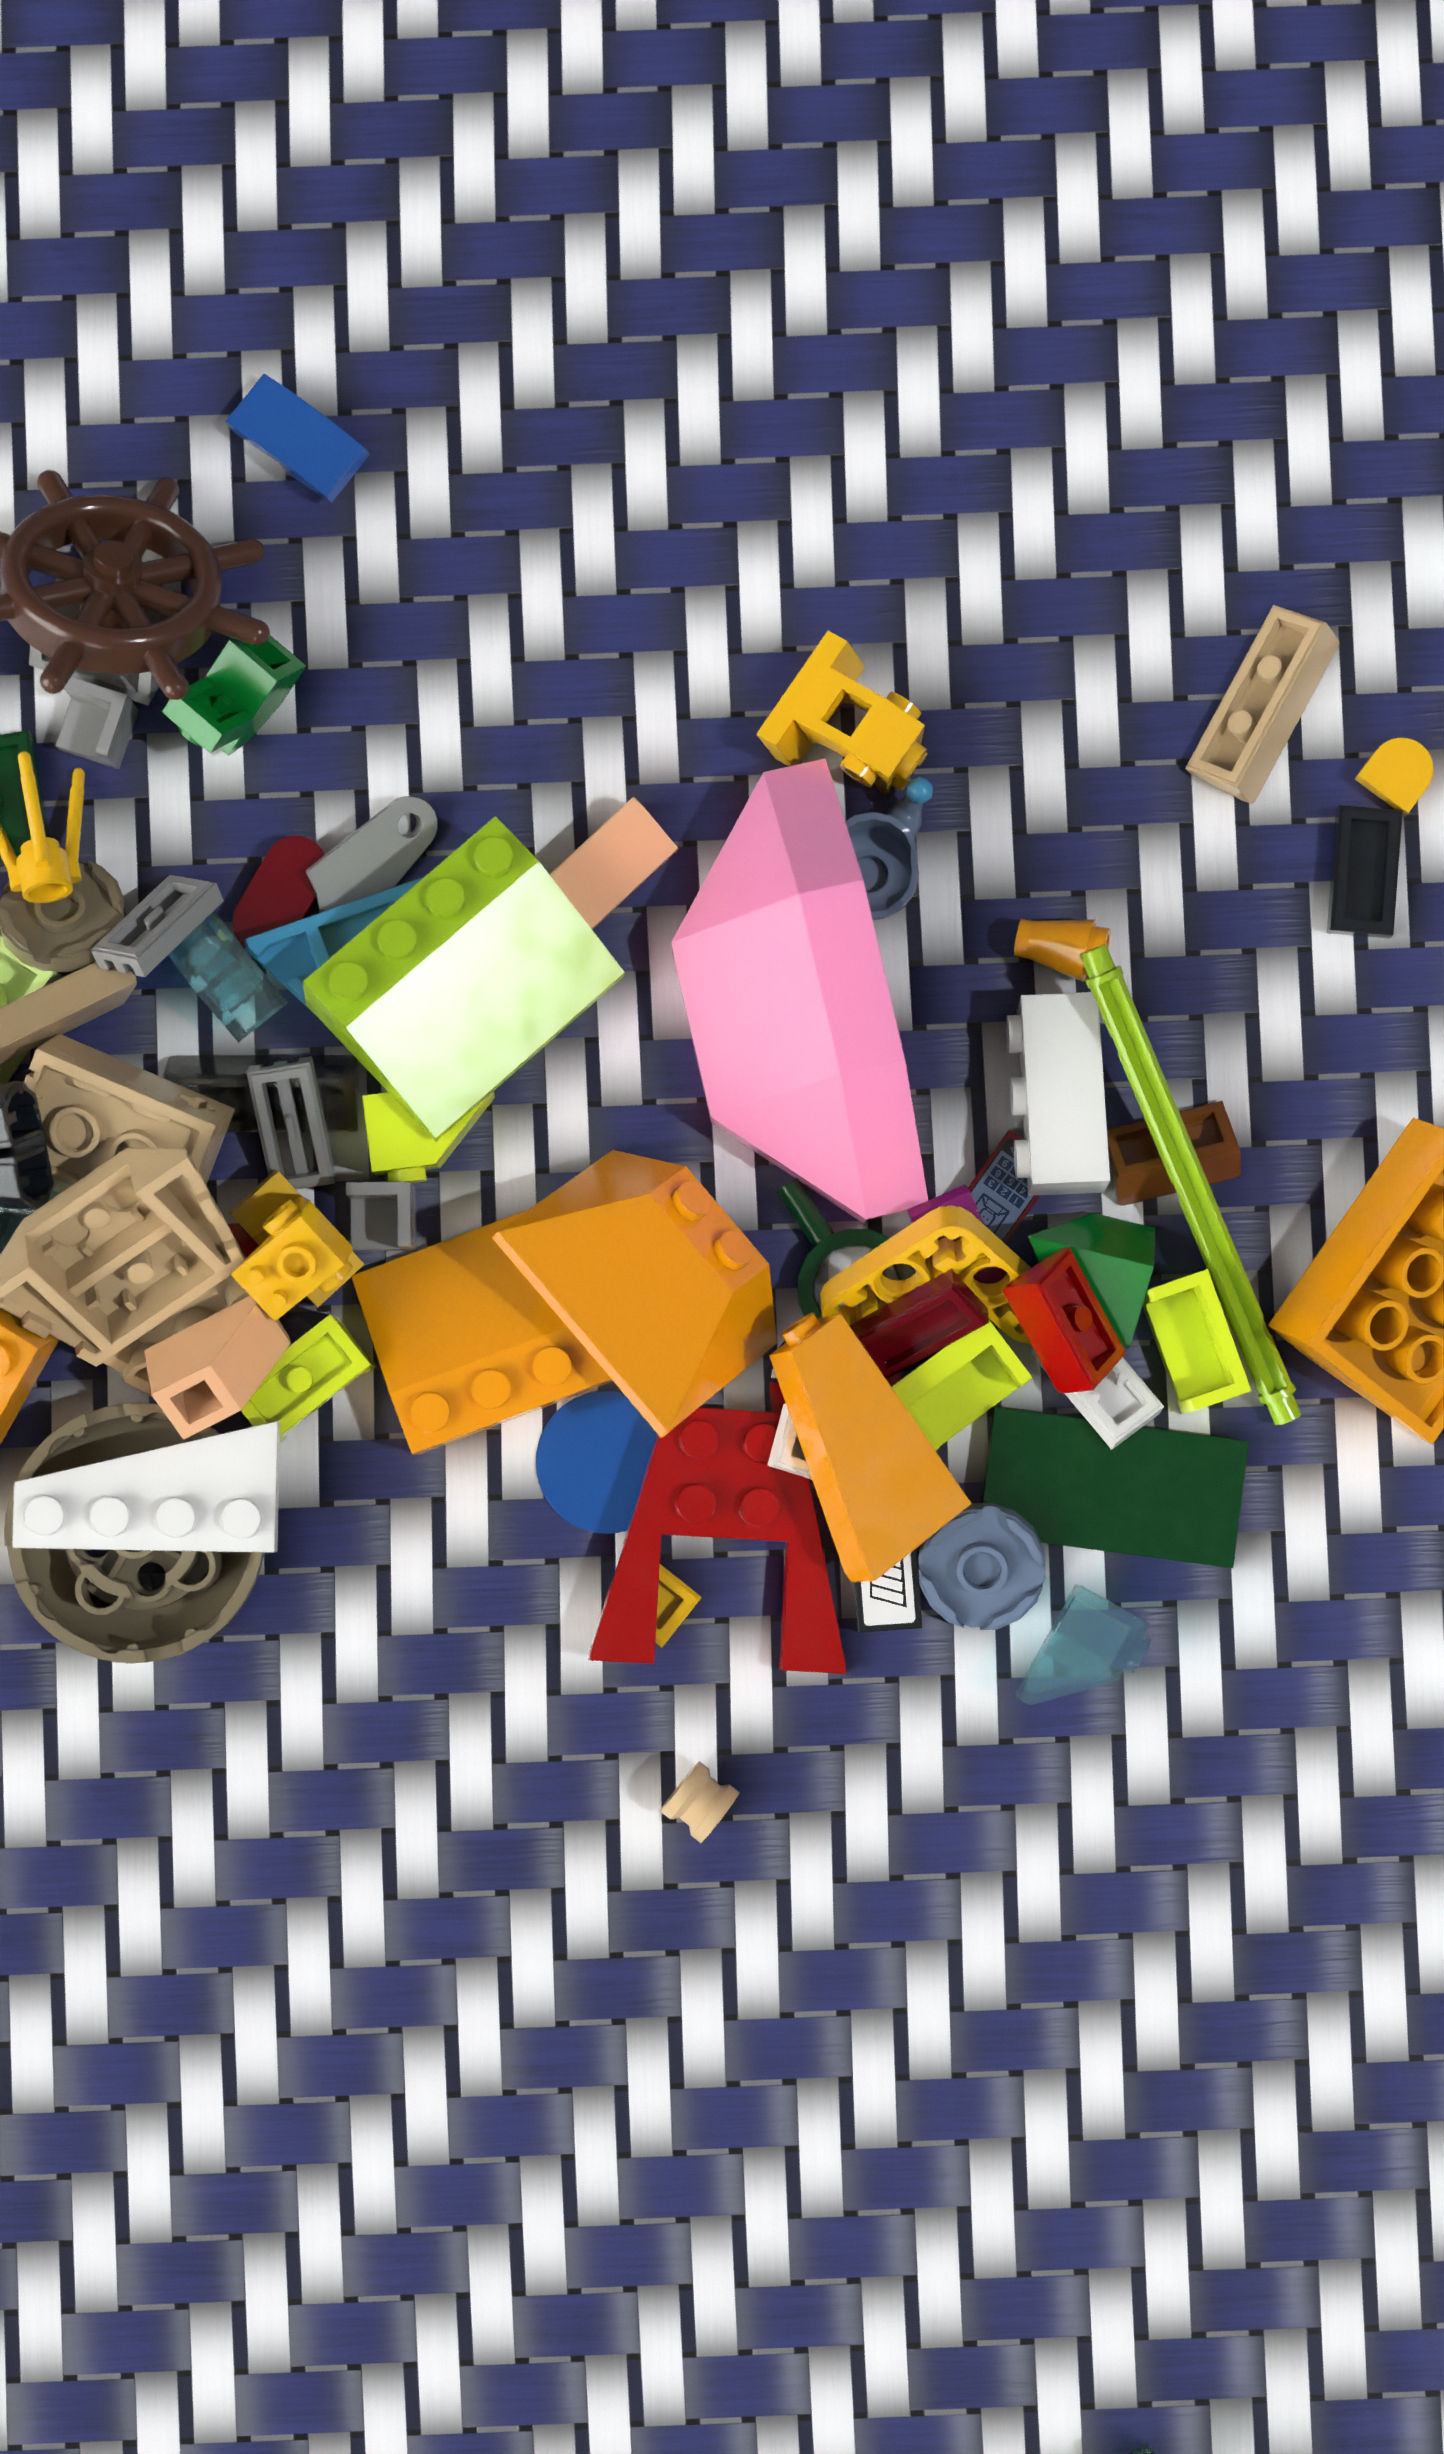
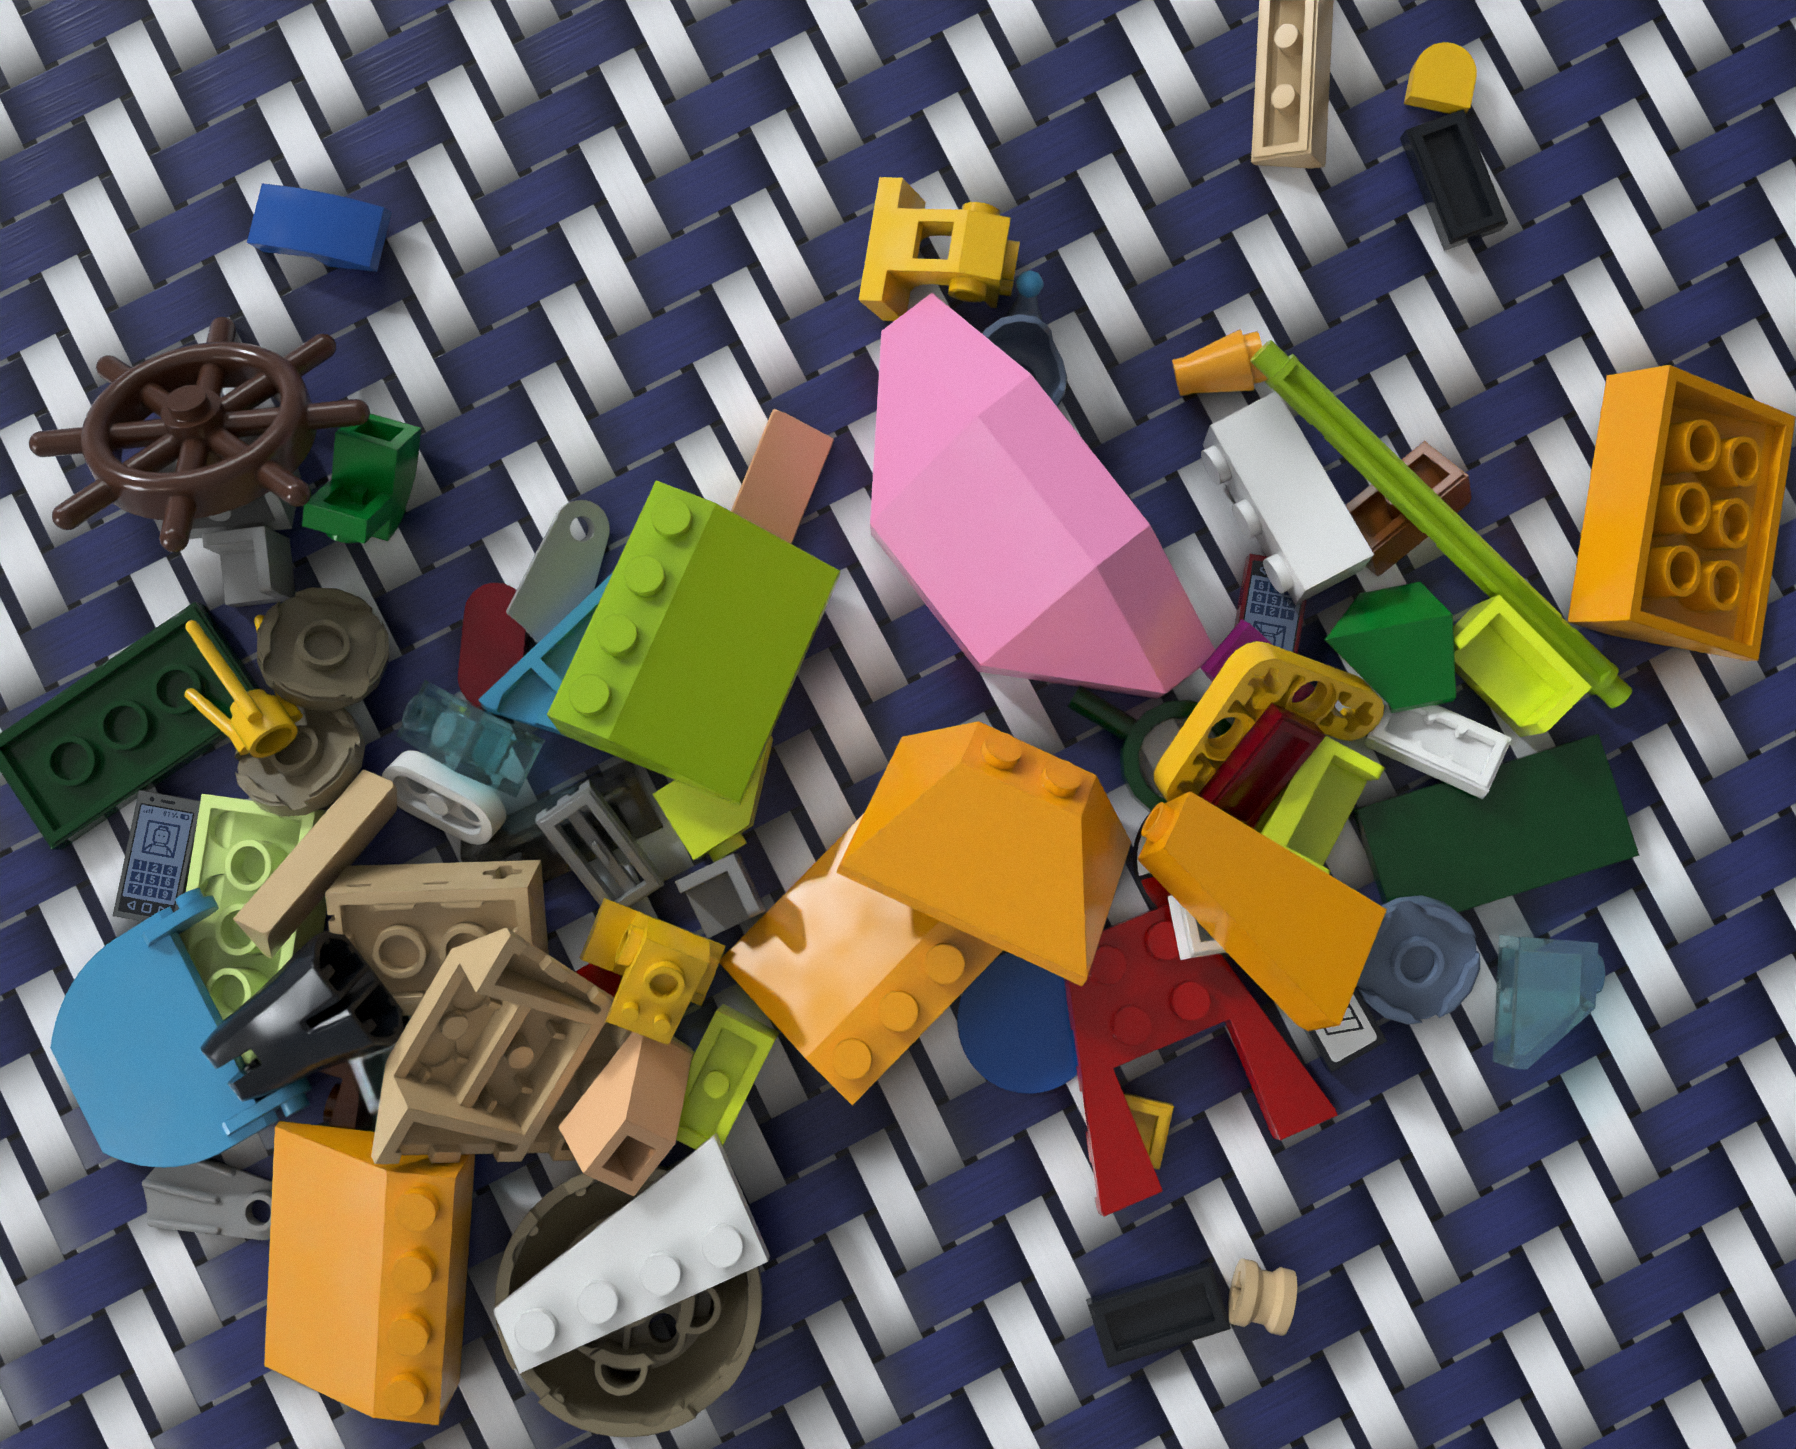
camera: 25 degrees left, 0 degrees up
light grey tile [91,875,224,977] -> none
red slope [1003,1247,1126,1393] -> none
none -> dark tan tile [257,587,389,711]
none -> white plate [382,750,506,845]
none -> black tile [1086,1261,1231,1368]

